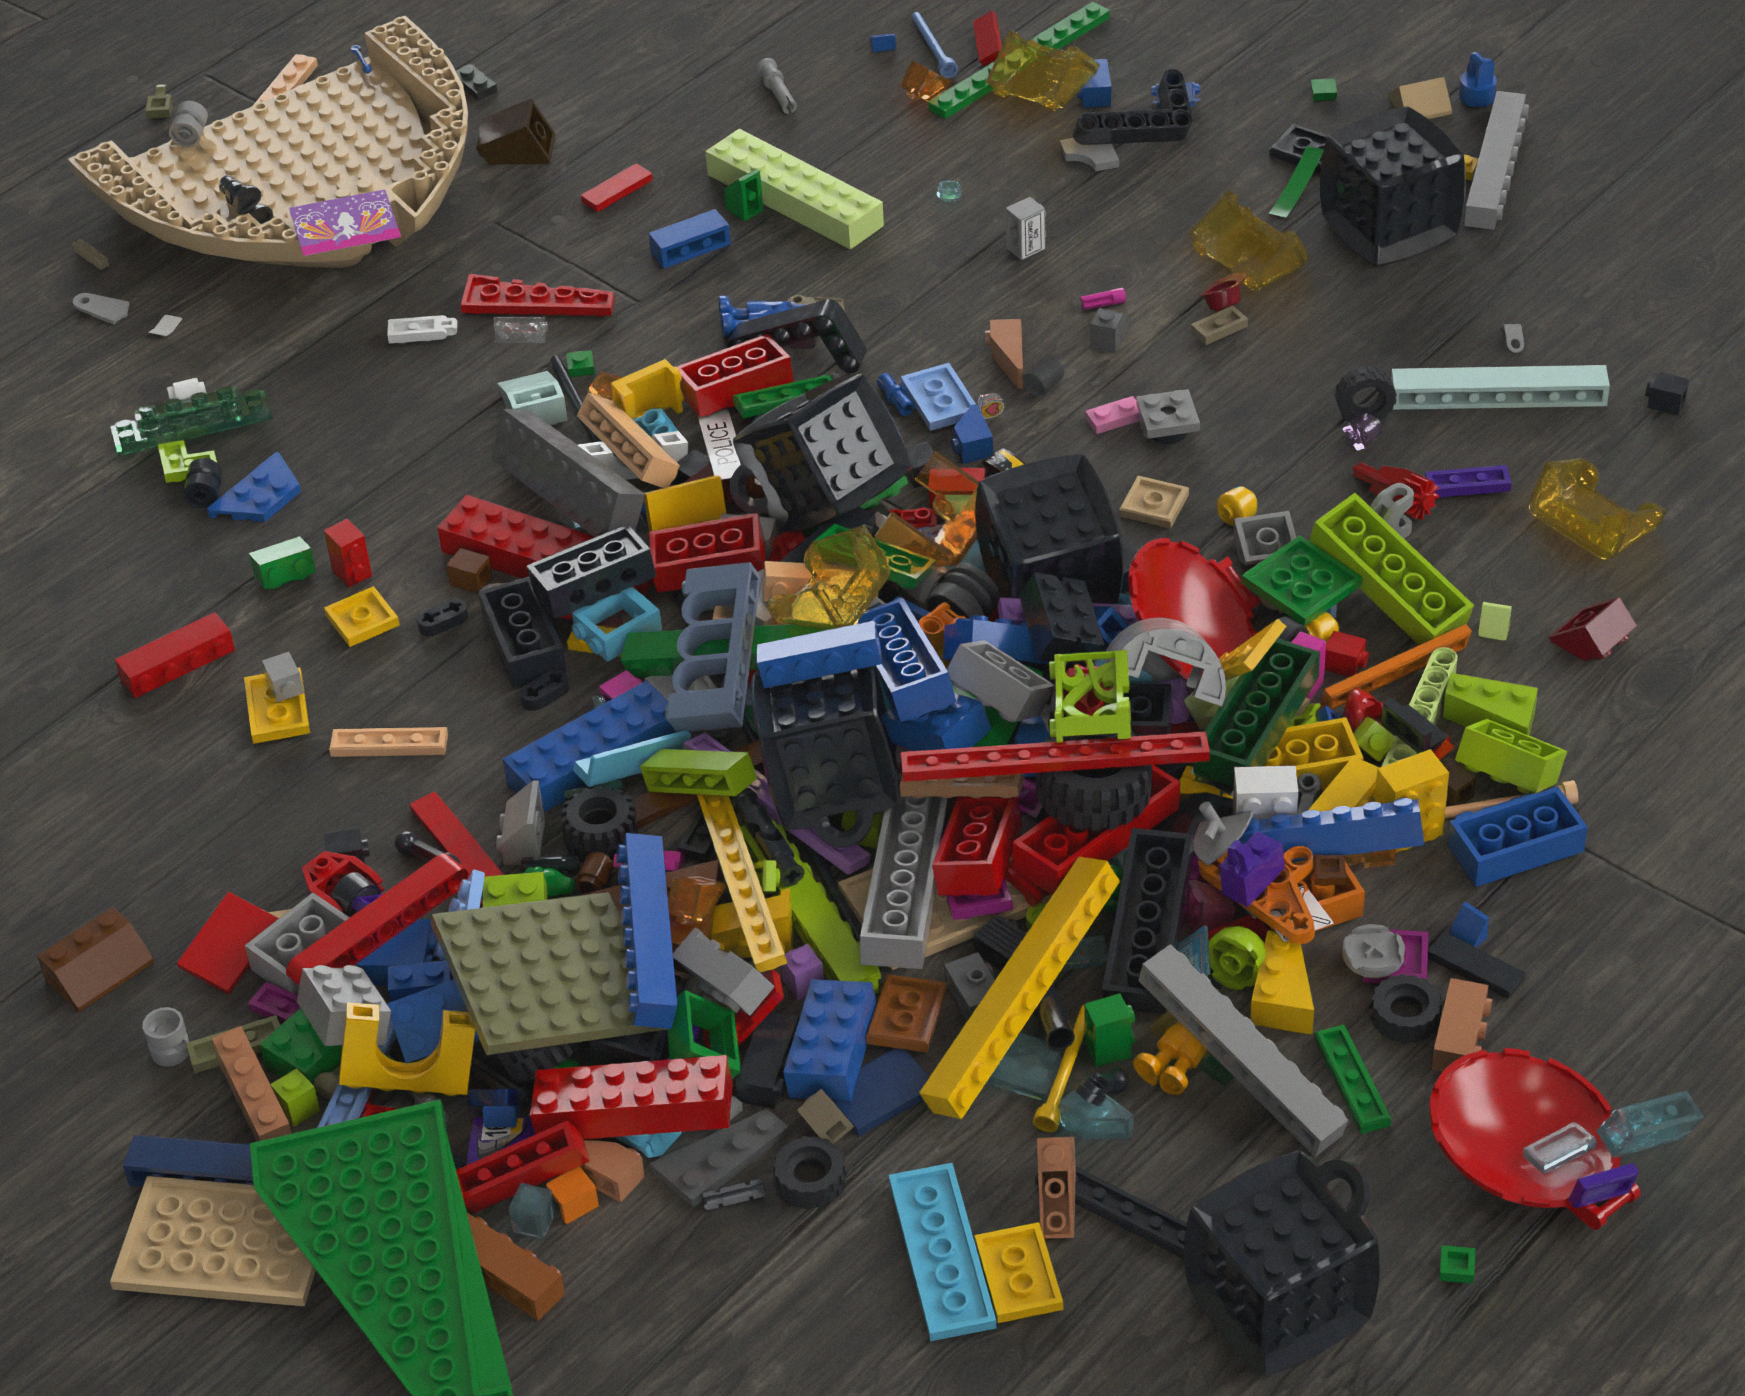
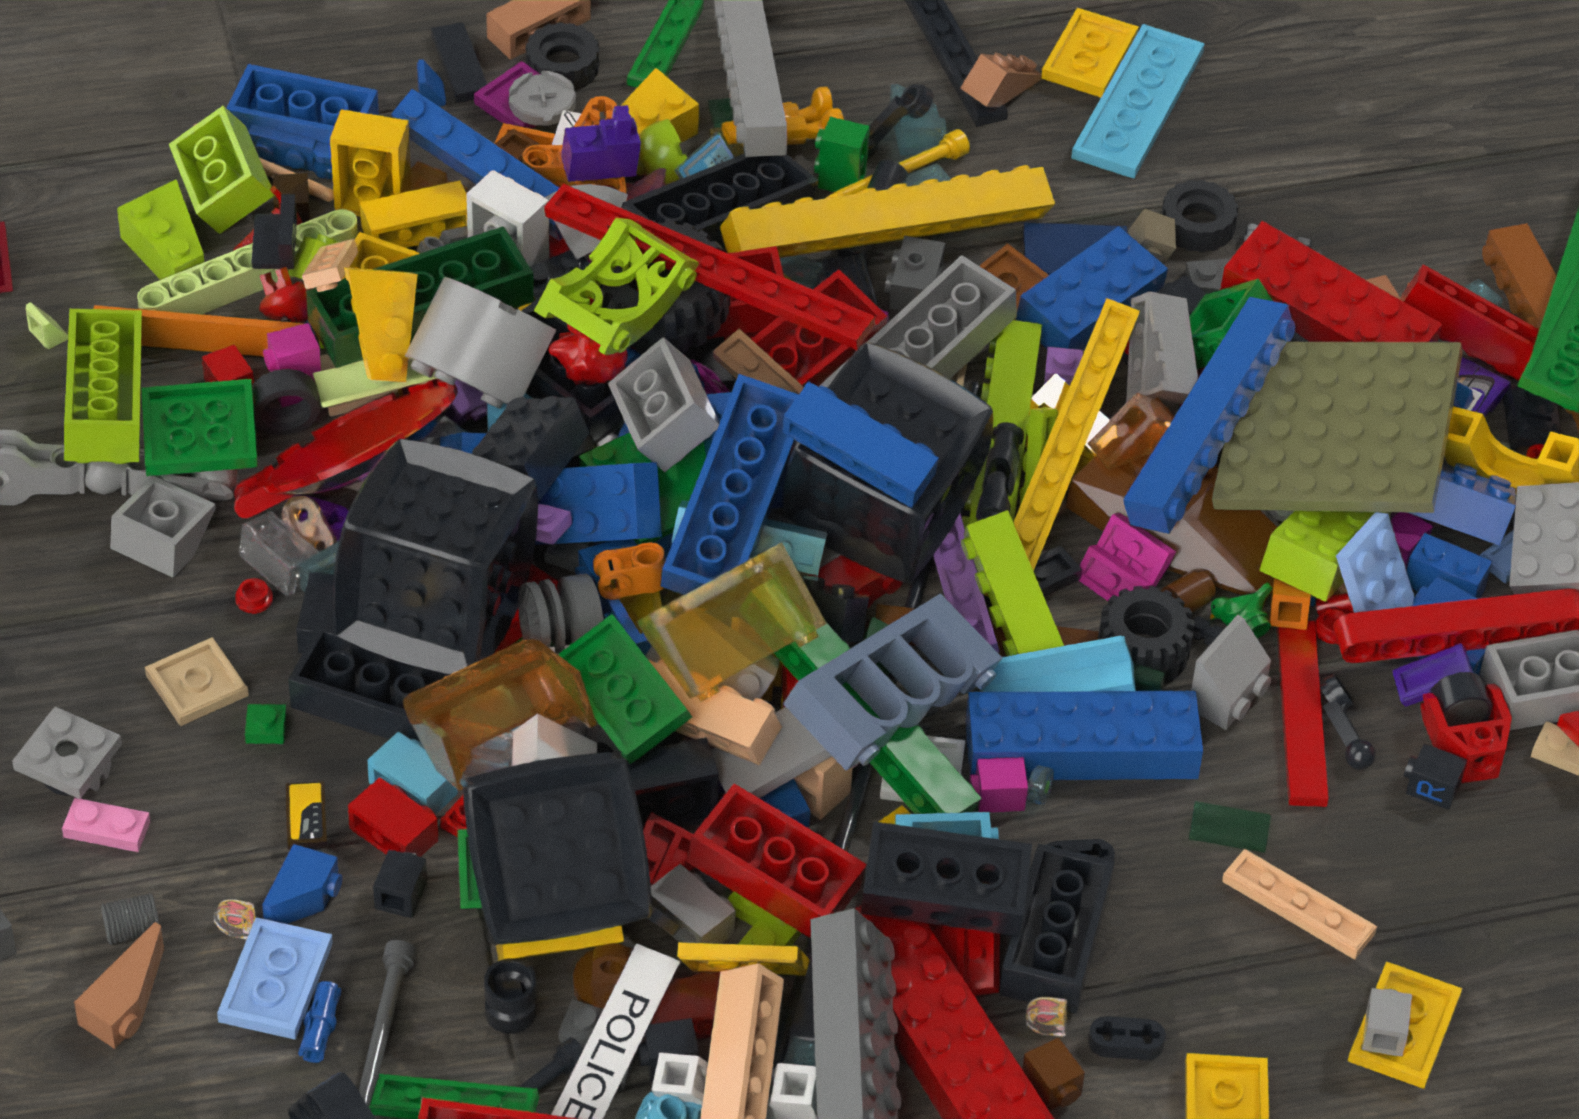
camera: 150 degrees left, 5 degrees up
yellow head [1217,486,1257,526] -> none
none -> light nougat plate [302,239,358,292]
none -> clear green tile [1189,801,1271,853]

